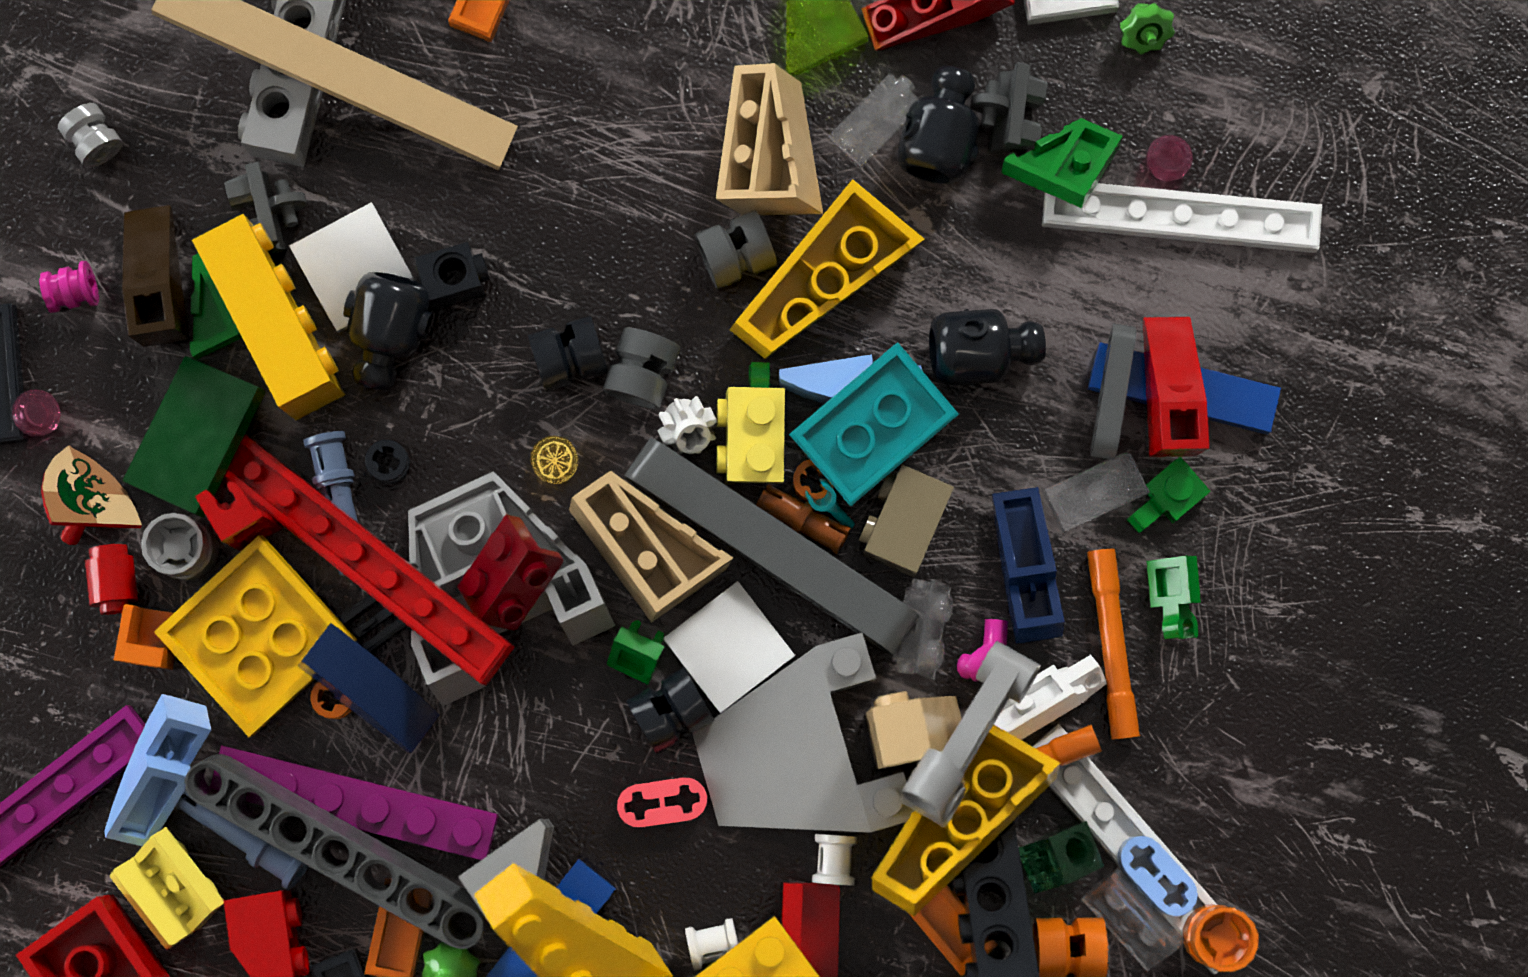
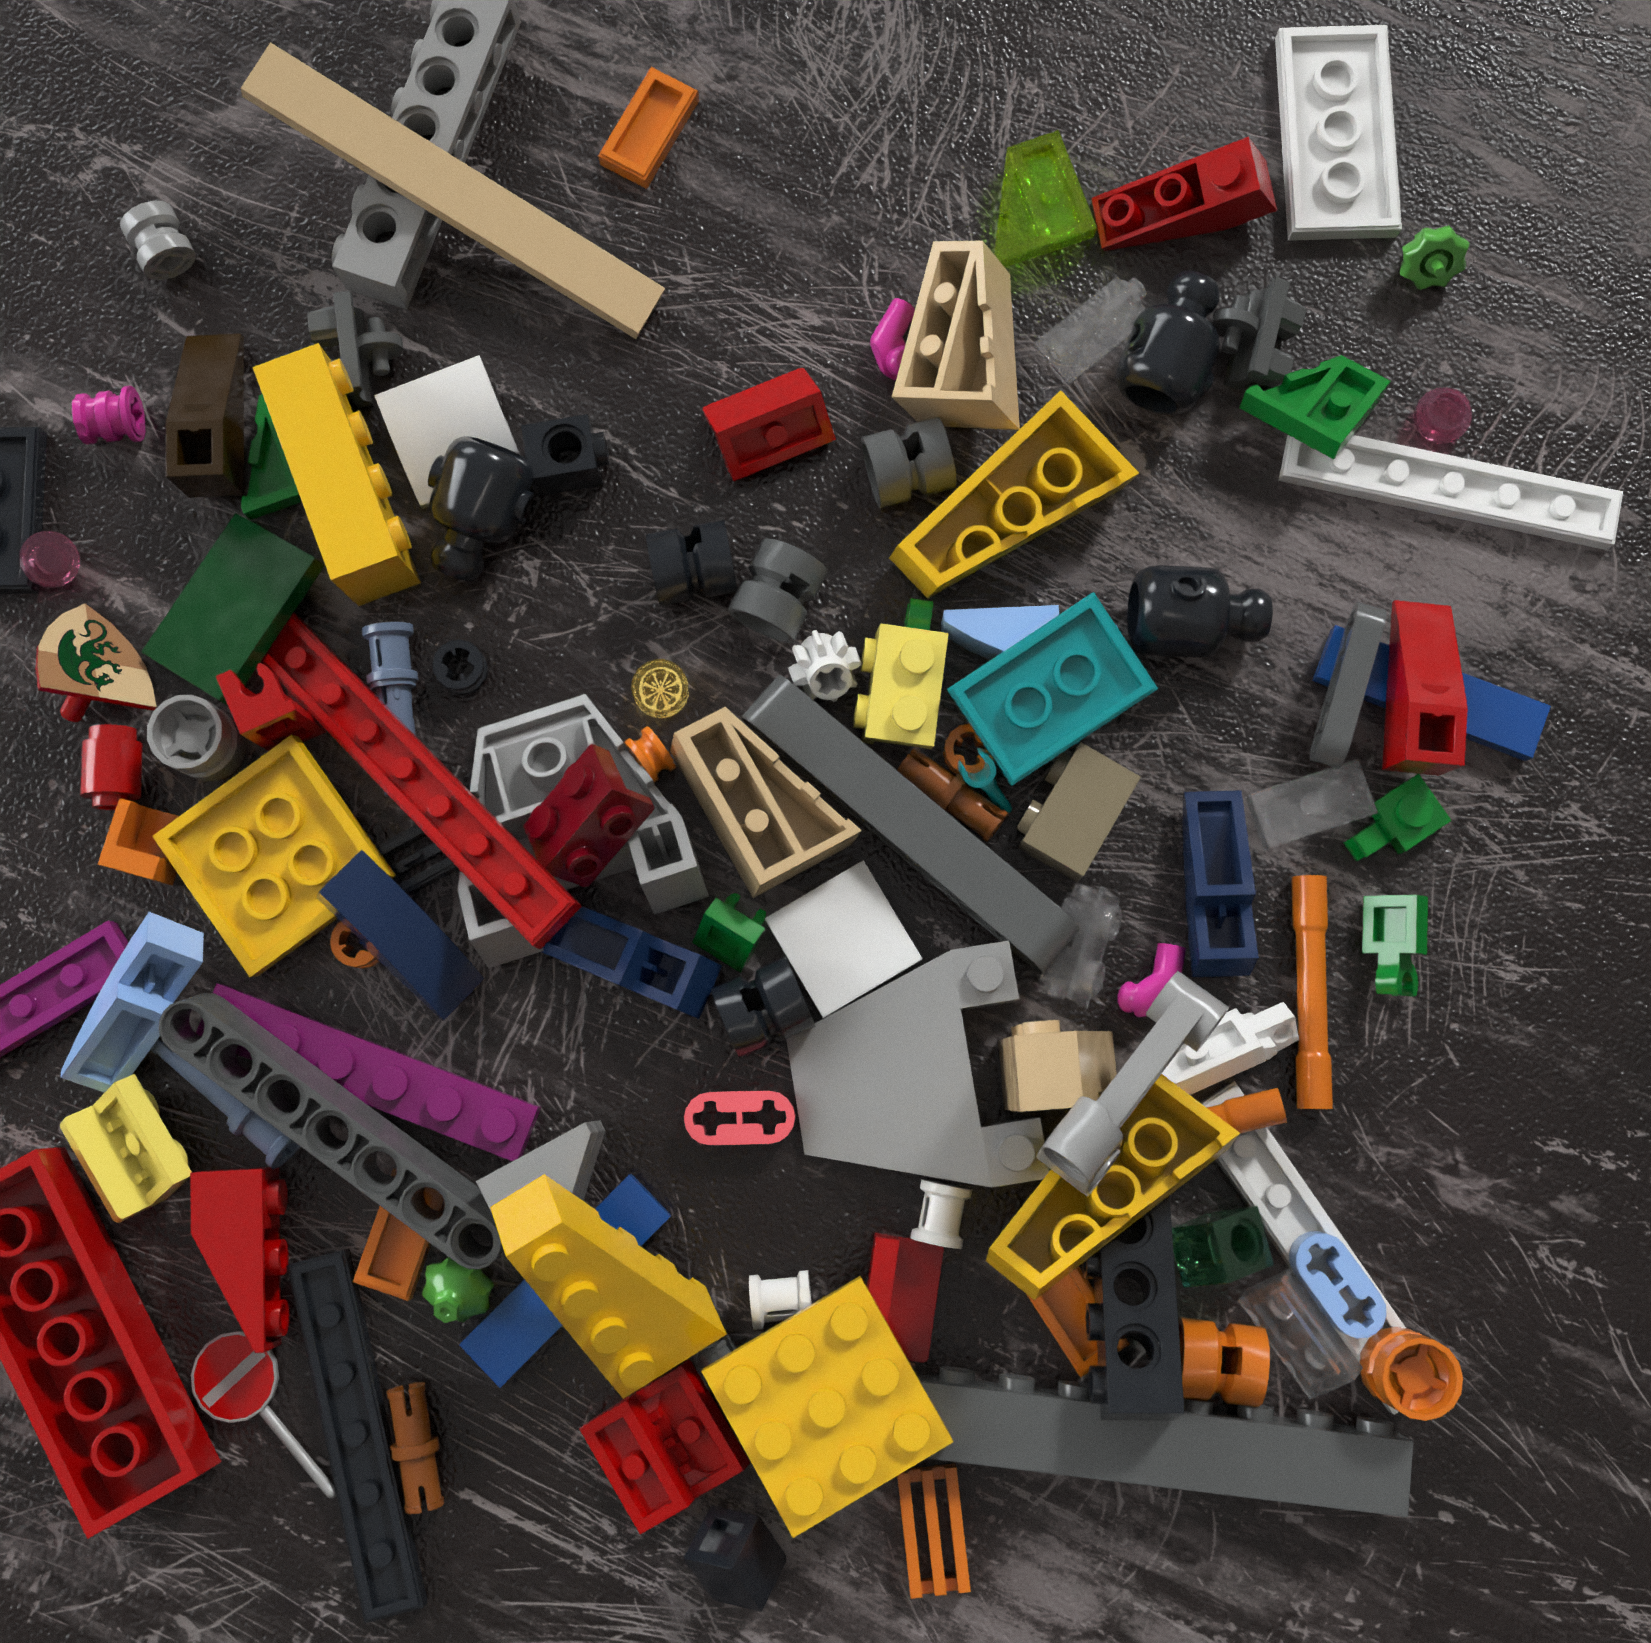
camera: 10 degrees right, 0 degrees up
none -> dark blue slope [541,906,722,1019]
none -> orange bush [624,726,676,783]
none -> red panel [703,368,836,481]
none -> dark pink arm [870,298,915,380]

